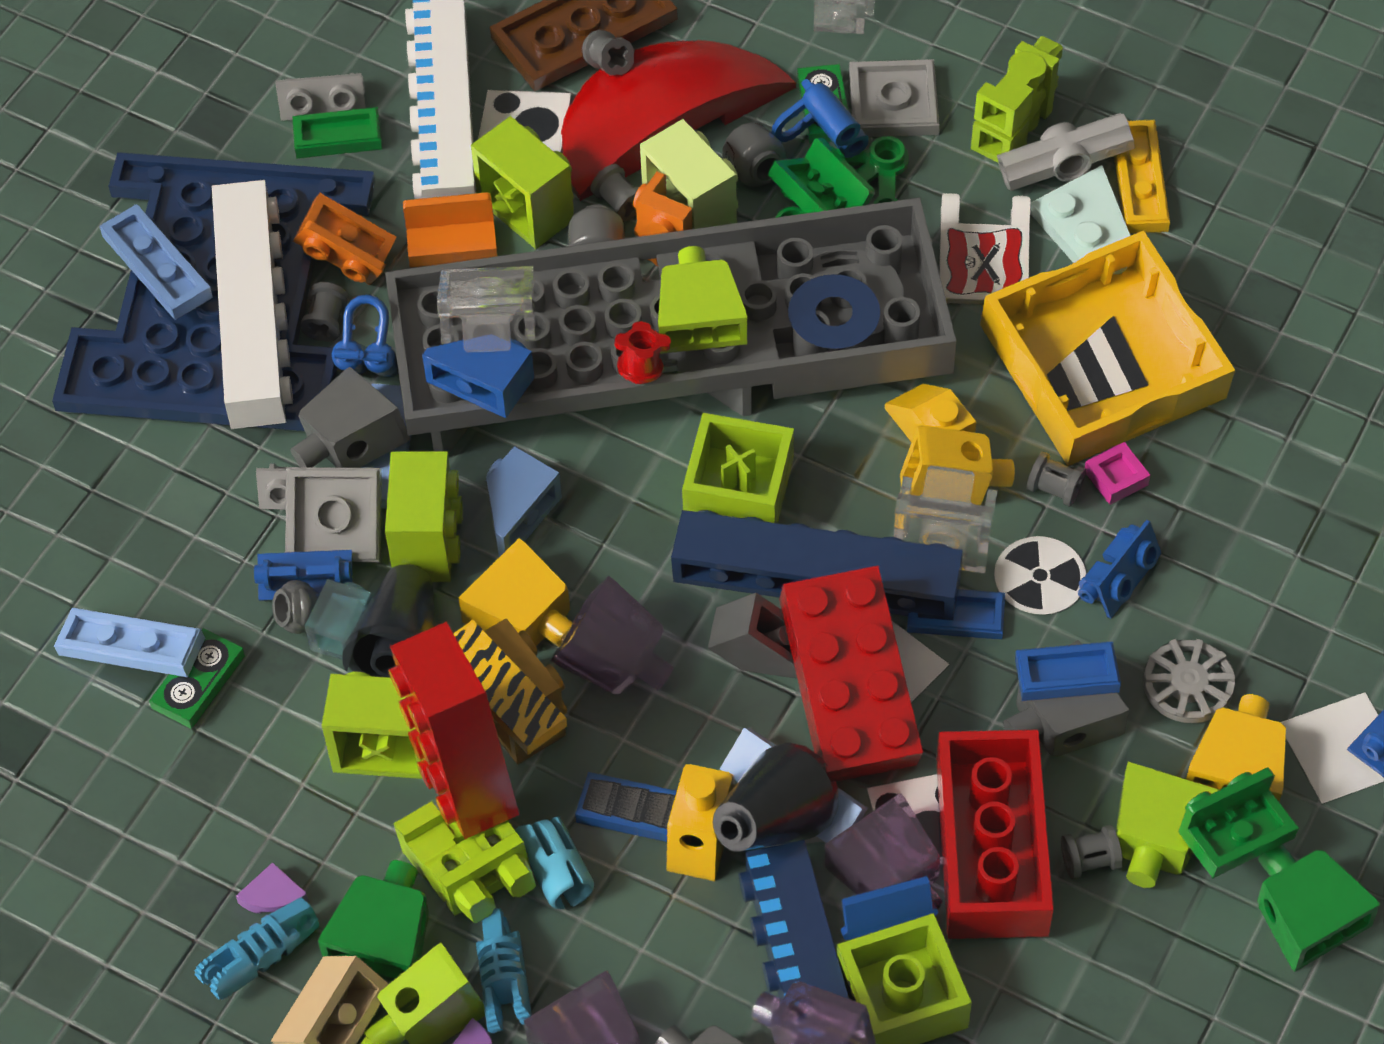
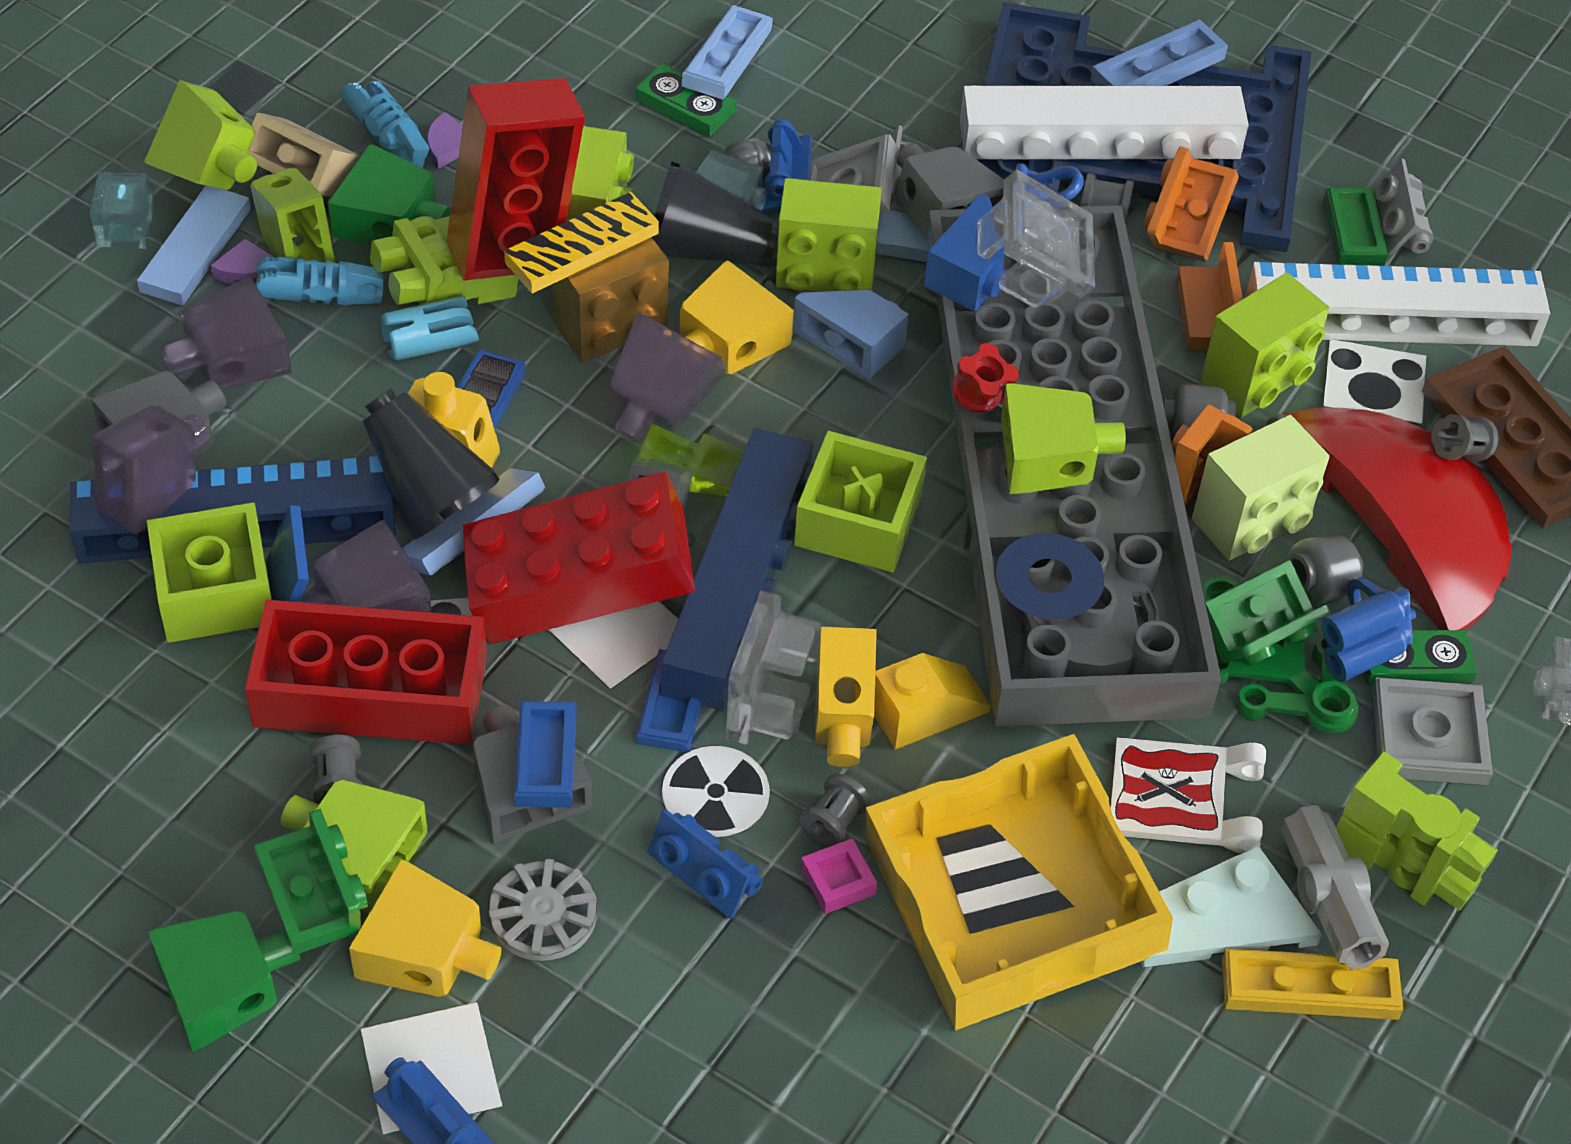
camera: 90 degrees right, 5 degrees down
none -> clear neon green slope [636,424,745,496]

